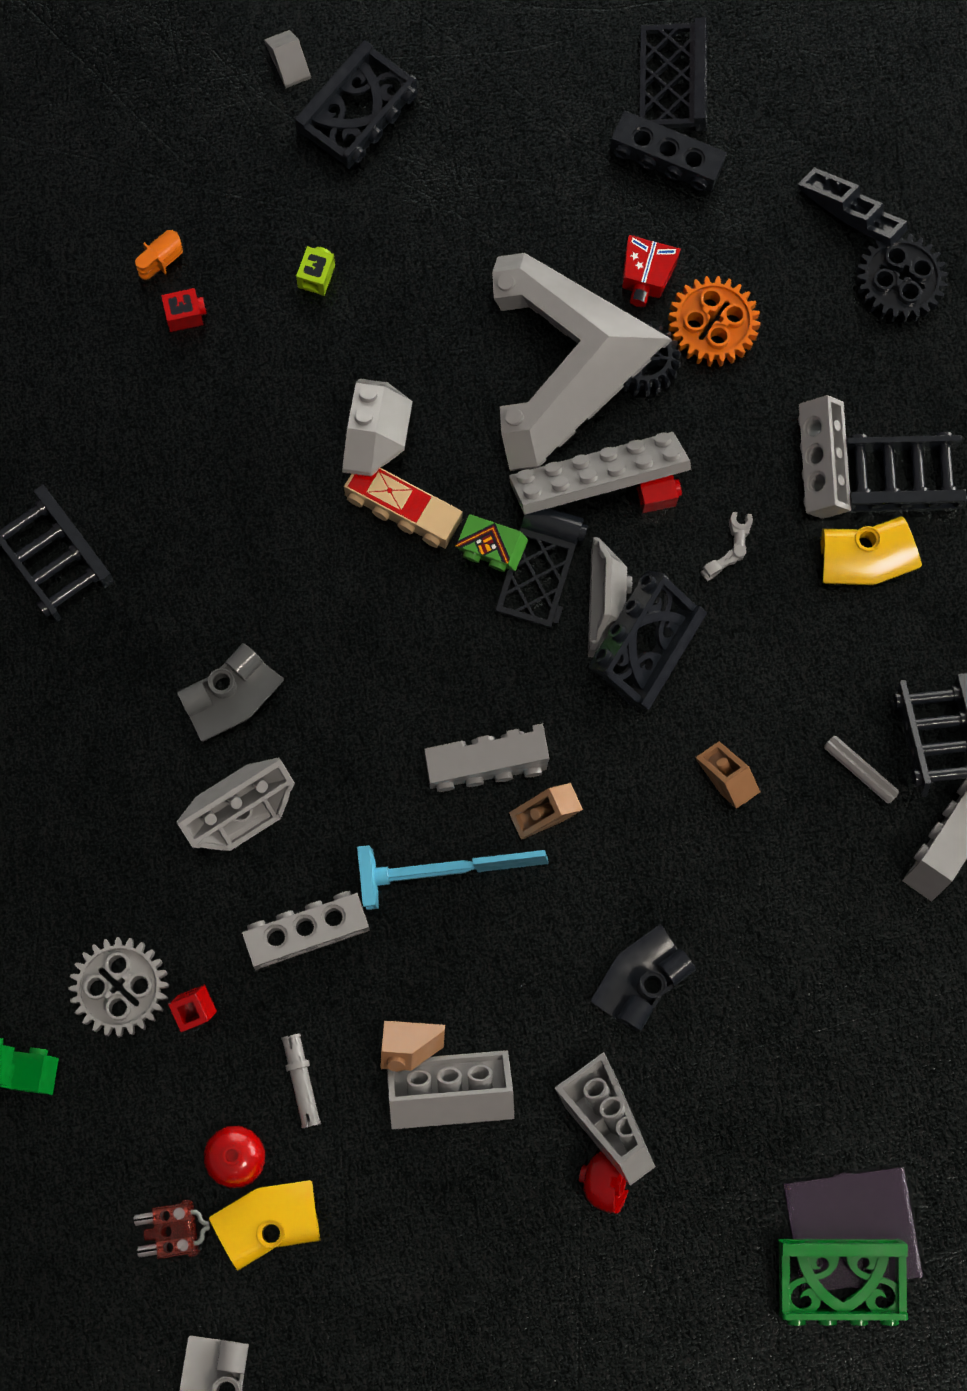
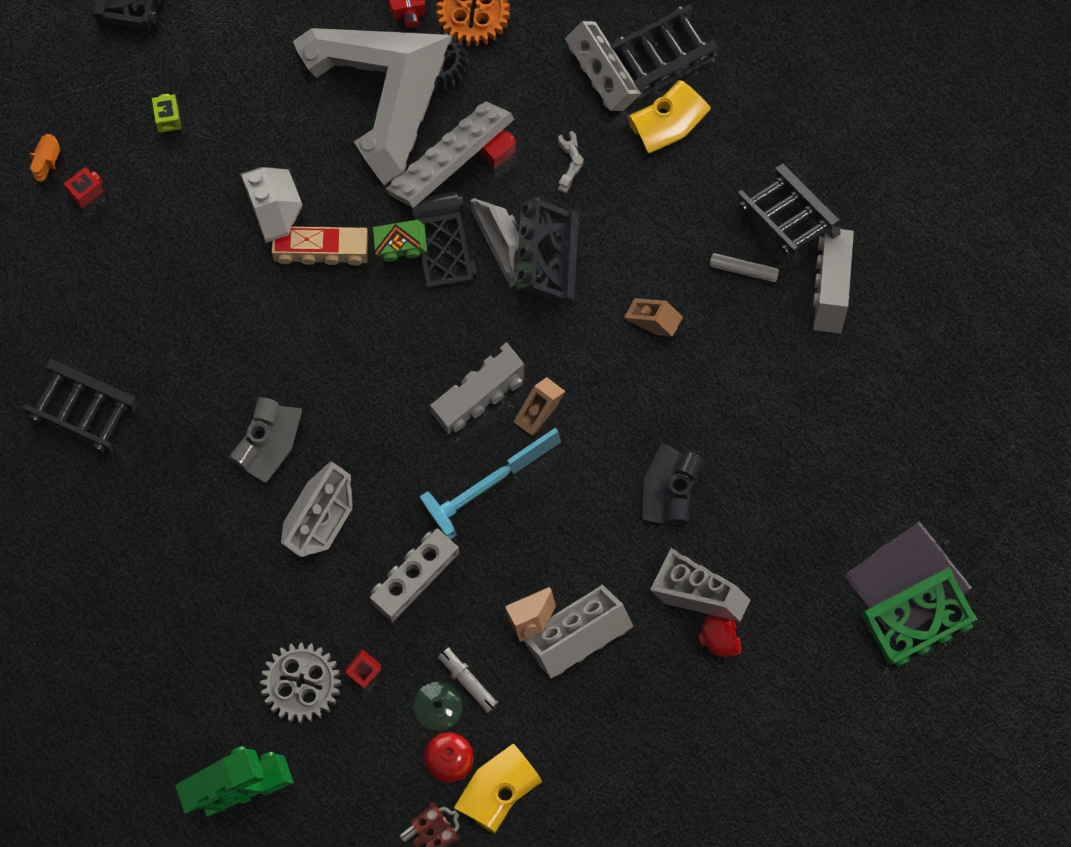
camera: 25 degrees left, 5 degrees down
none -> clear green dish [413,682,463,731]

